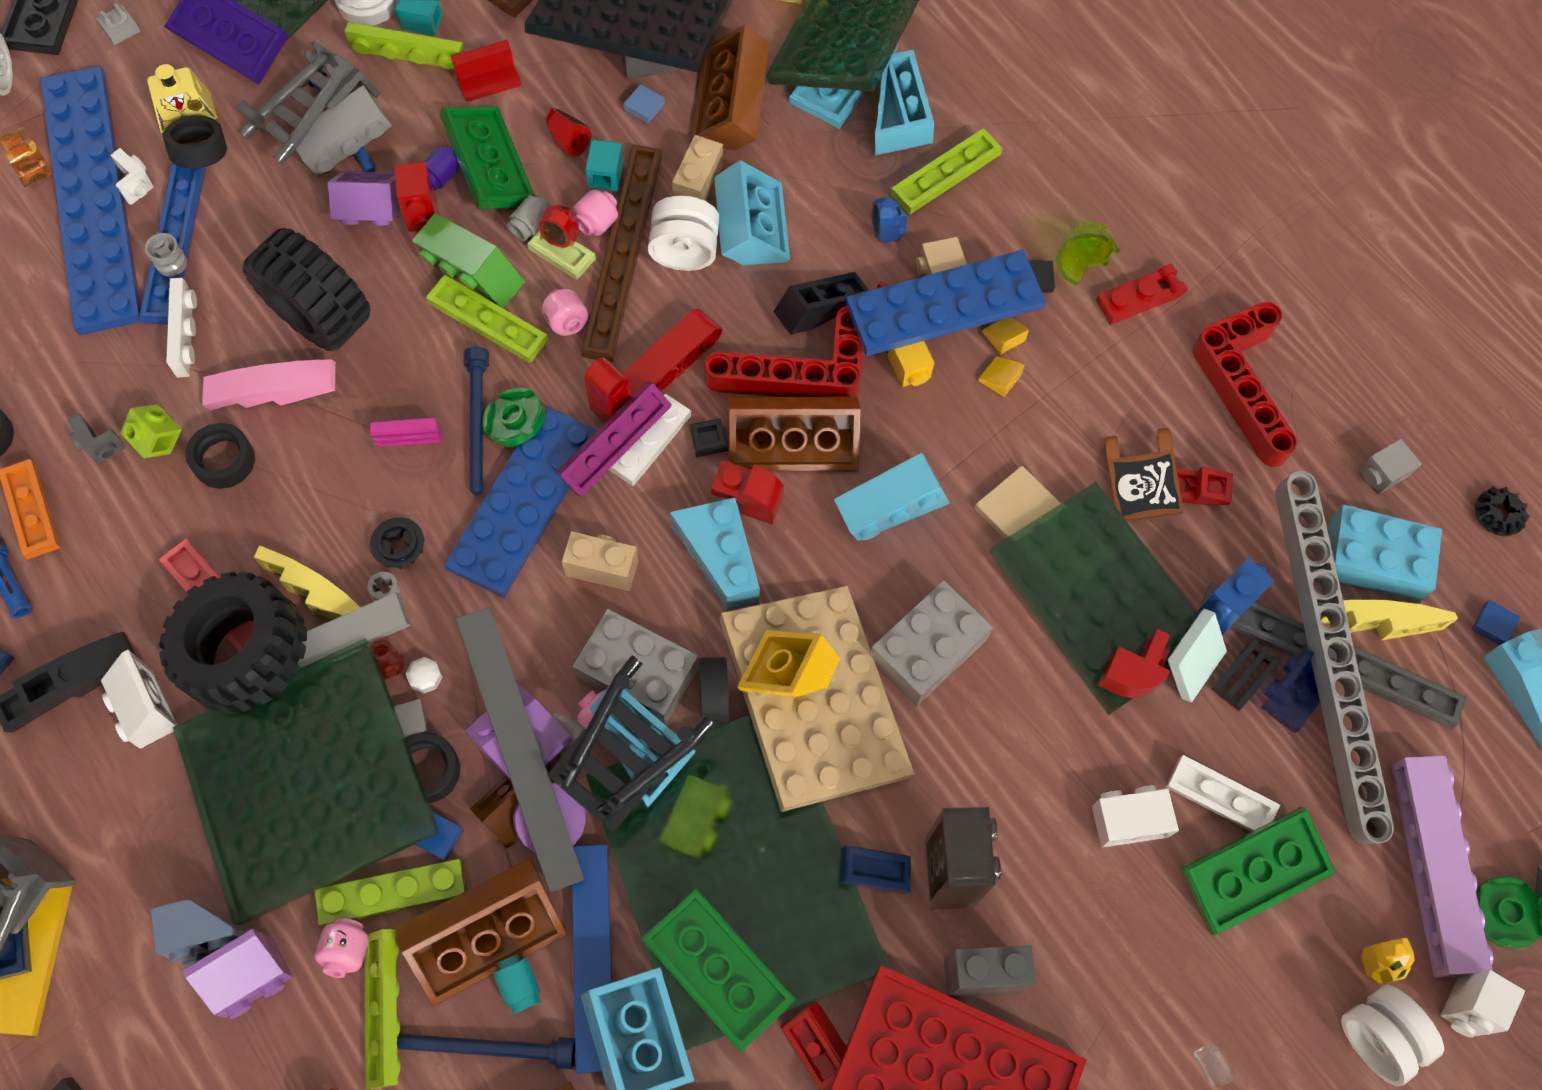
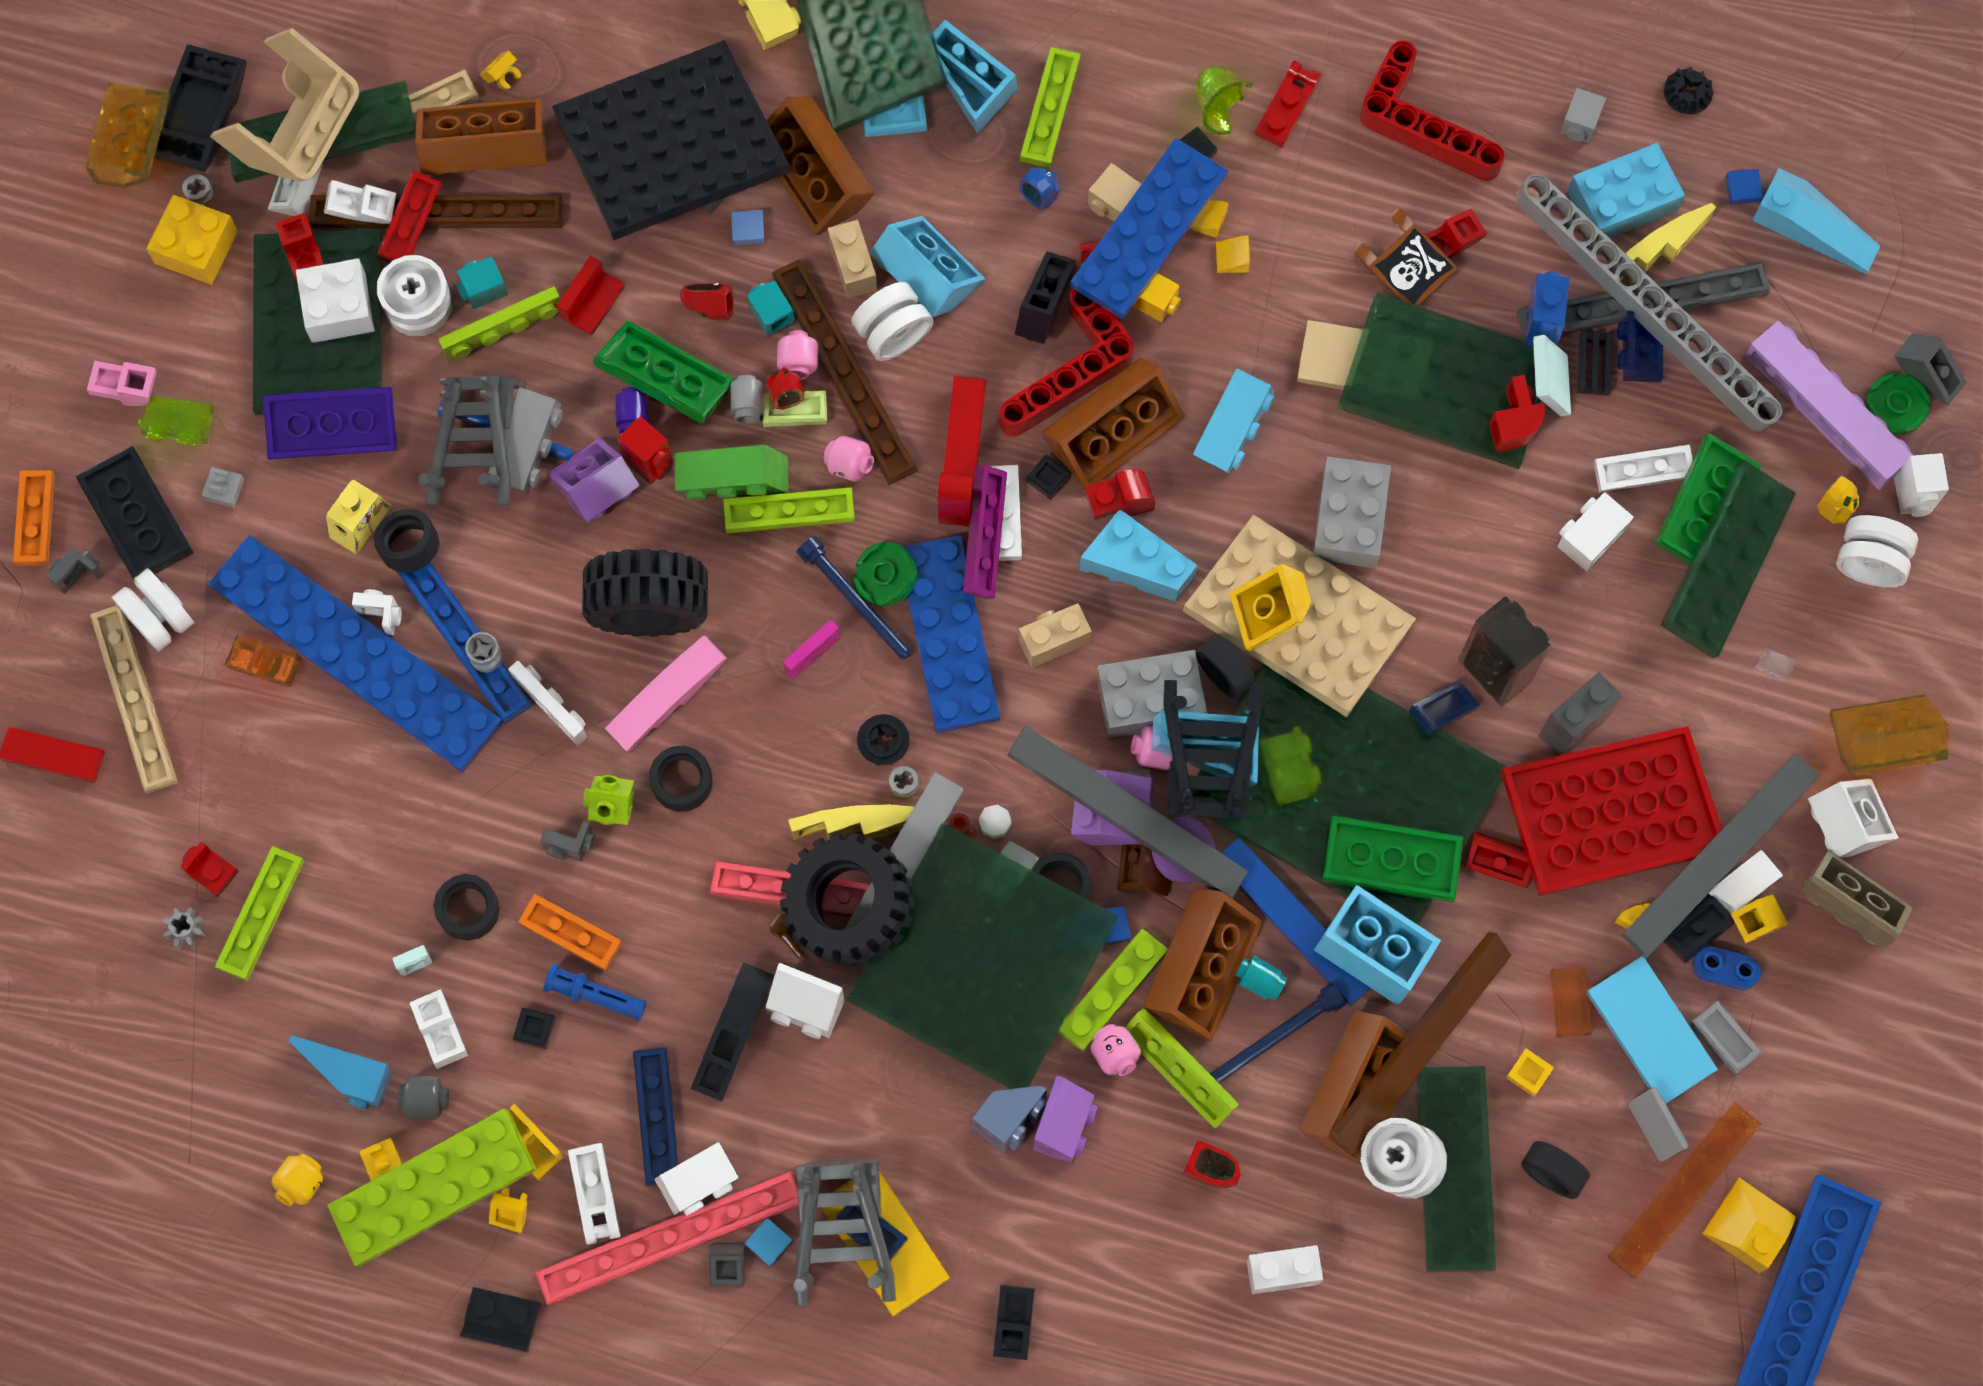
camera: 35 degrees left, 5 degrees up
none -> clear green plate [1660,460,1796,658]

